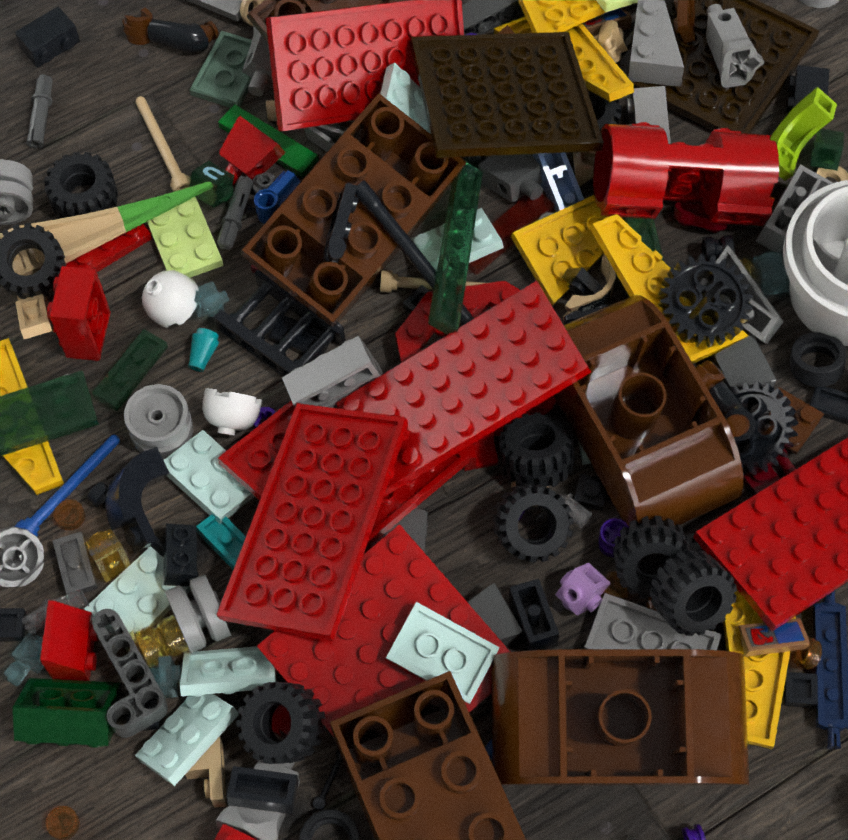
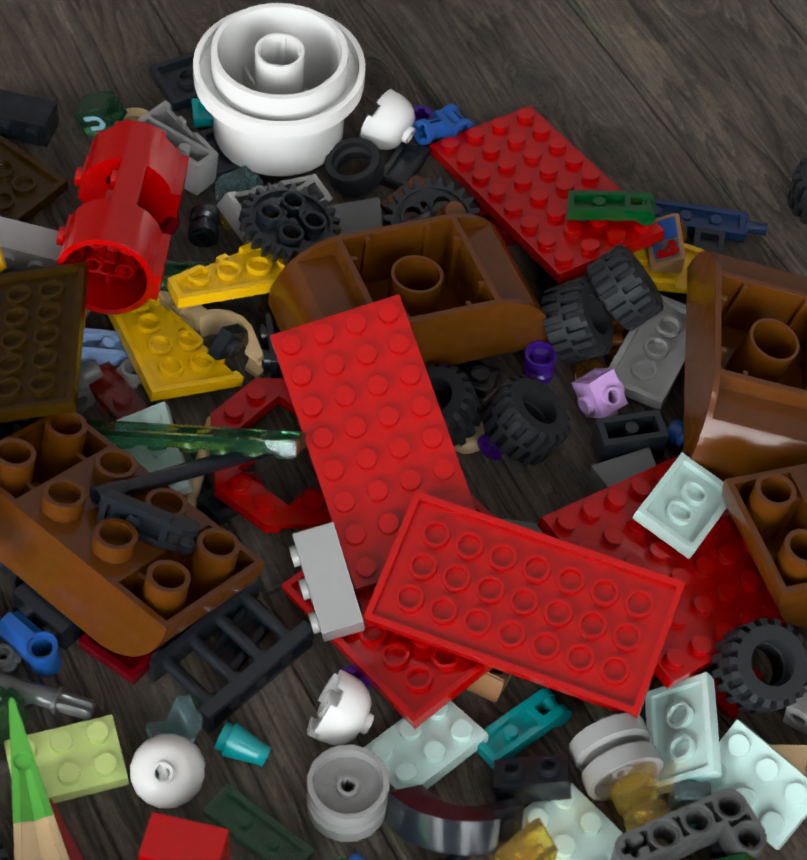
camera: 90 degrees left, 10 degrees down
lime arch [770,87,837,181] -> none
none -> dark green plate [567,190,656,226]

